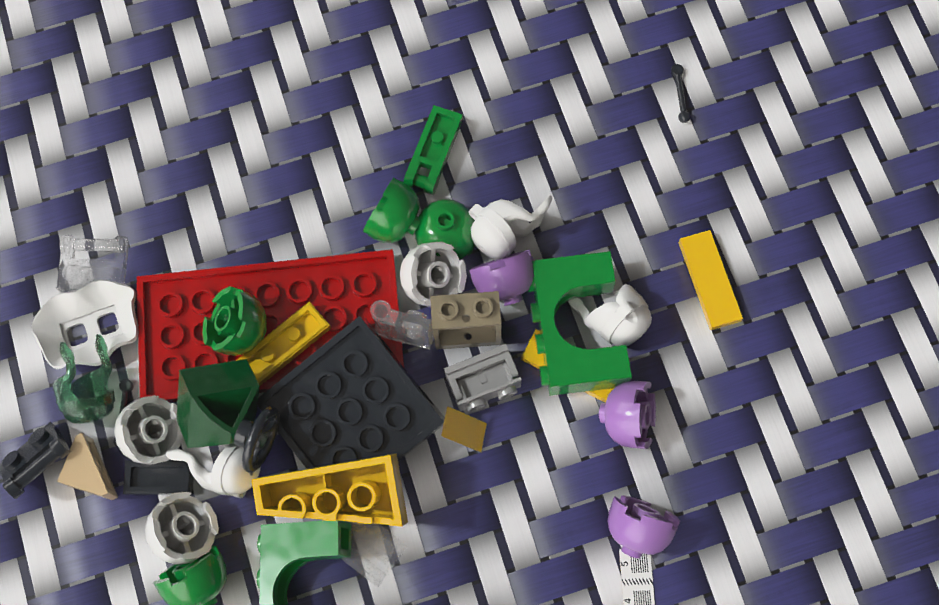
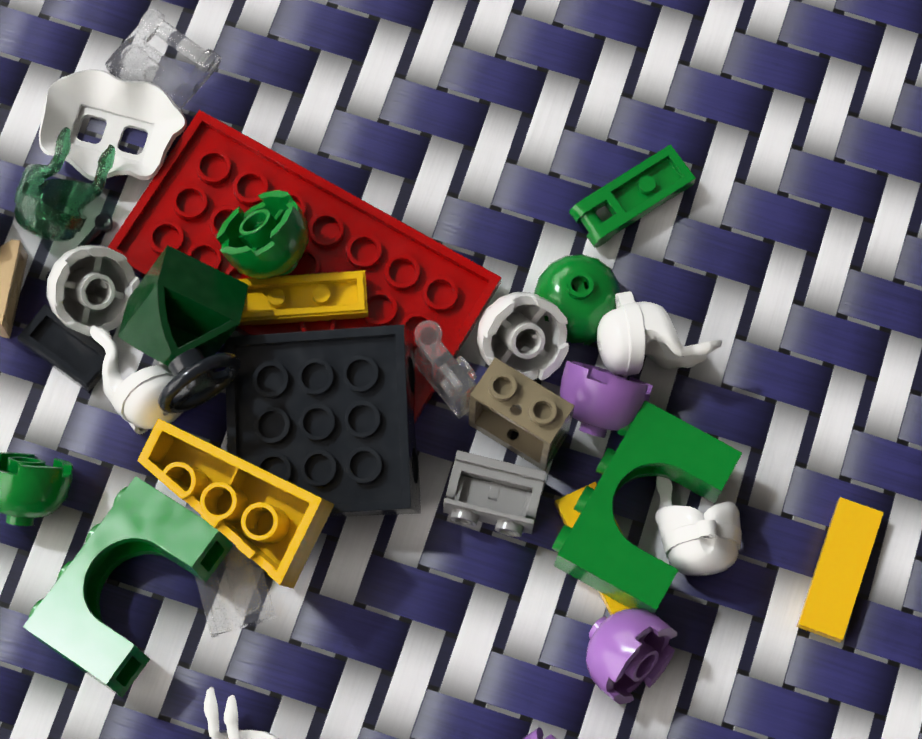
camera: 30 degrees right, 0 degrees up
white cylinder [145,492,219,565] -> none
green cylinder [363,177,420,243] -> none
yellow sticker [441,406,487,452] -> none

